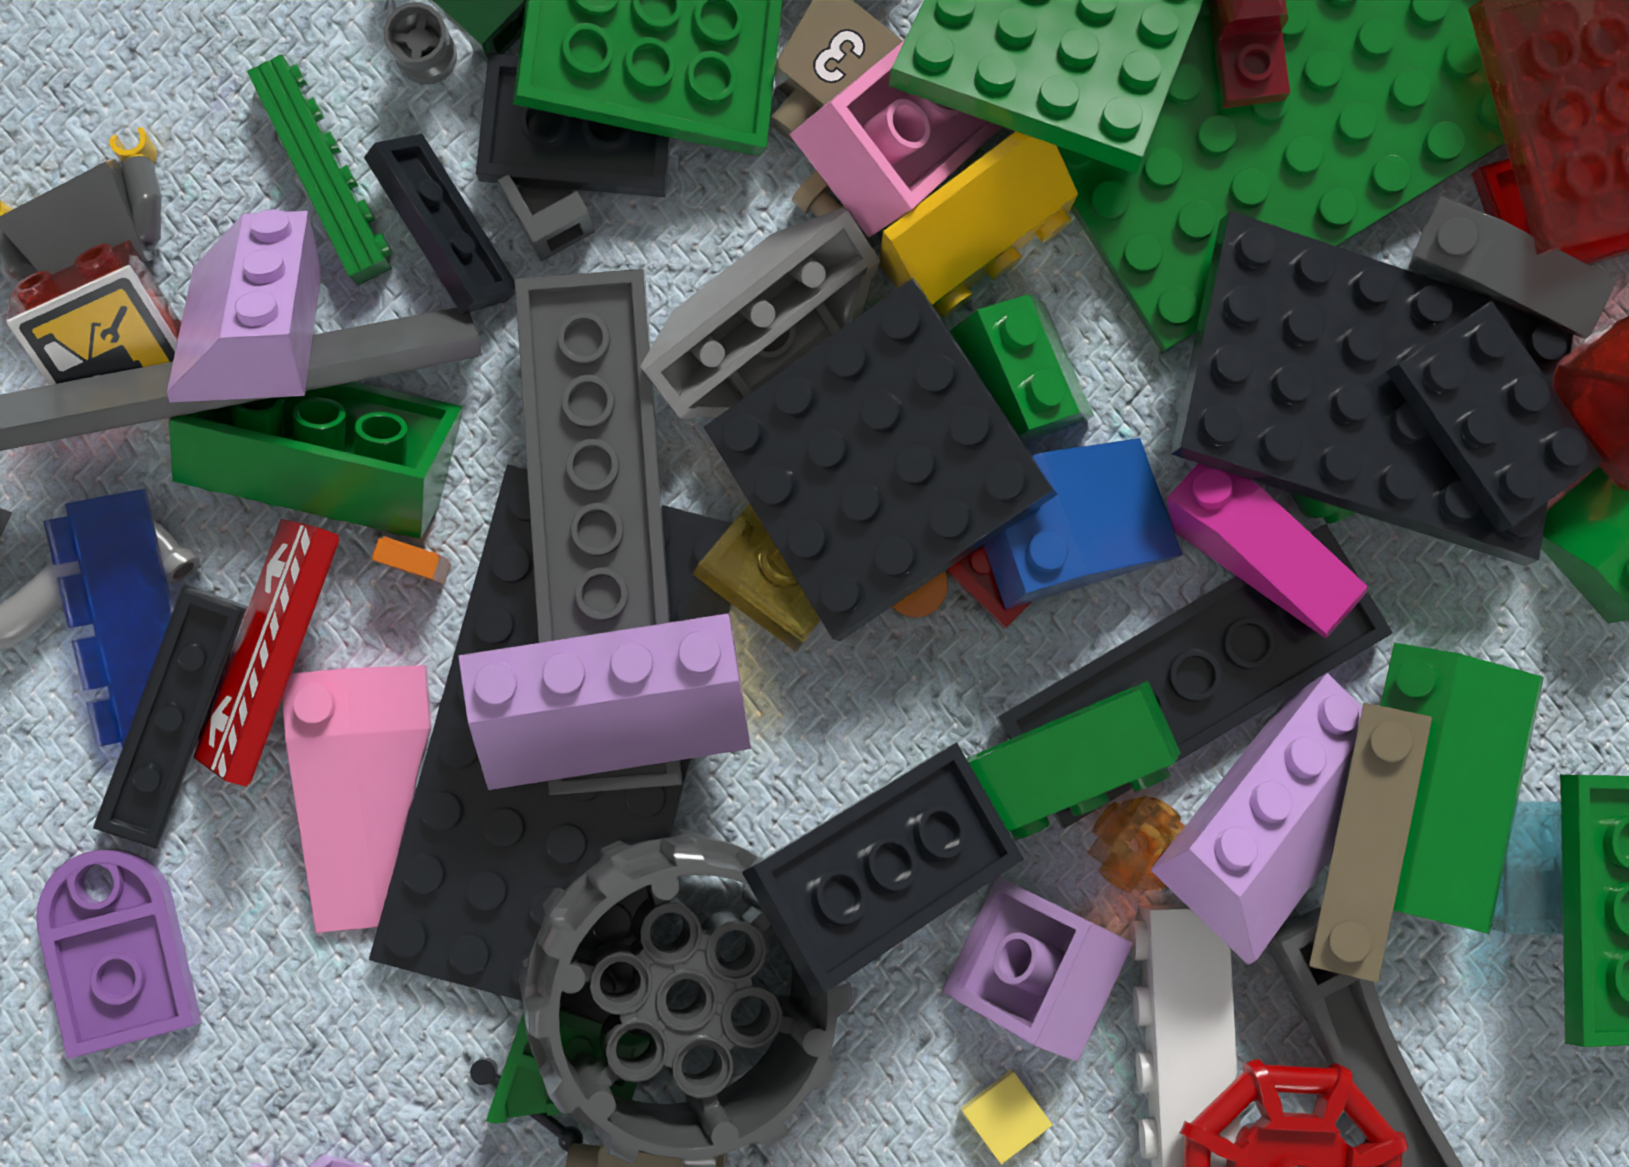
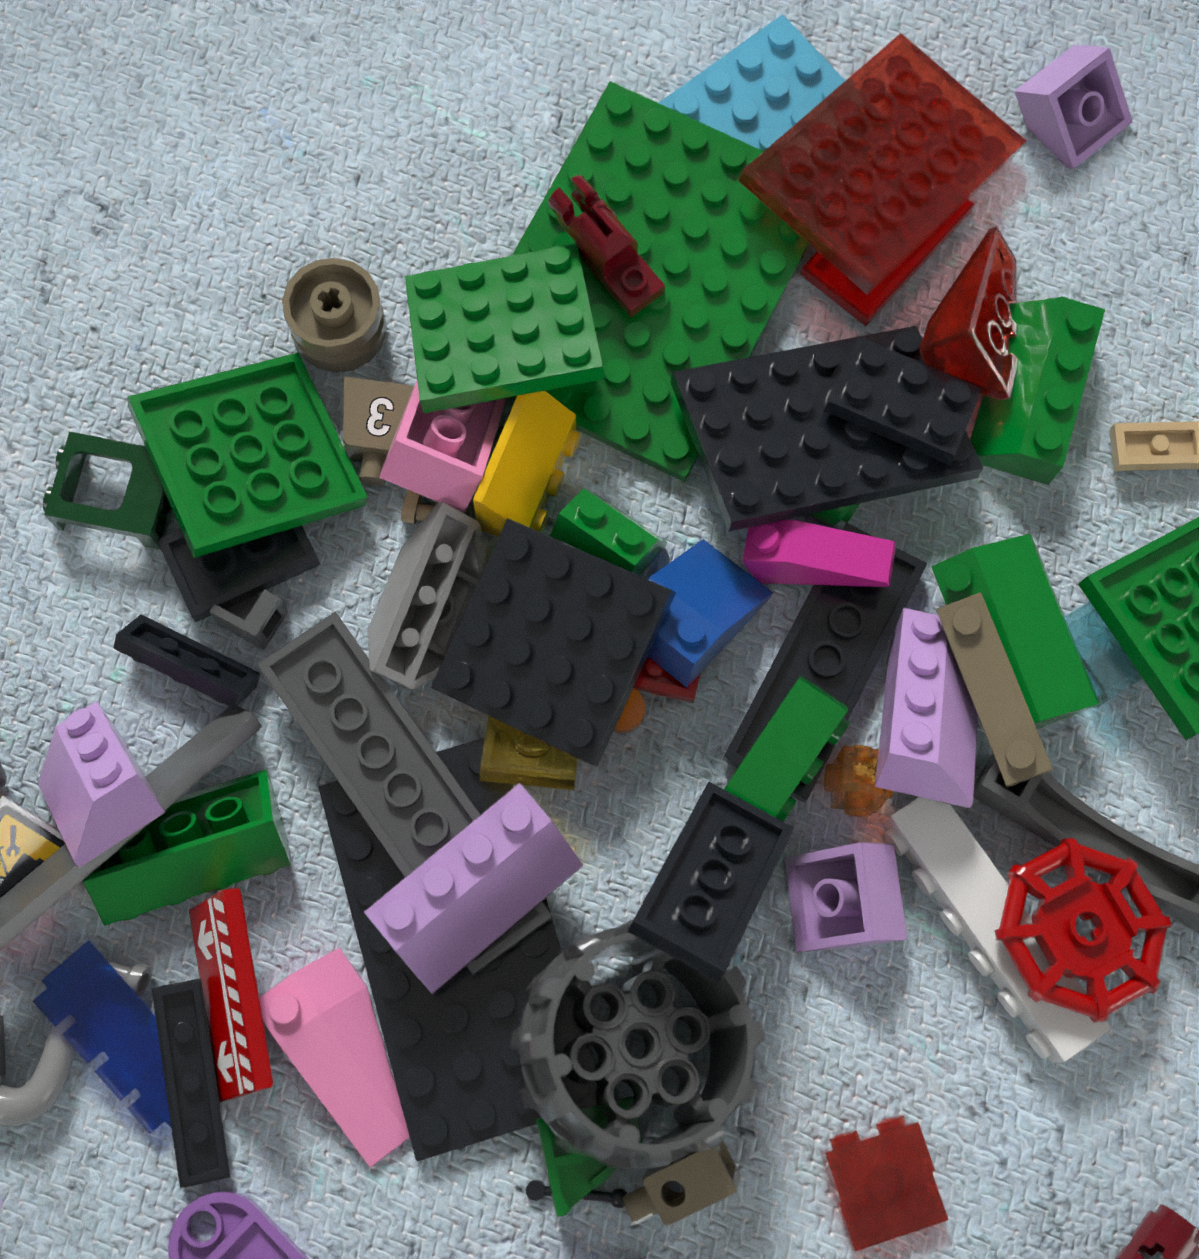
camera: 30 degrees left, 10 degrees down
green piece [247,55,393,286] -> none
orange tile [371,536,451,585] -> none
dark grey wheel [383,2,457,85] -> none
light yellow tile [960,1068,1053,1165] -> none
dark grey slope [1408,196,1618,340] -> none

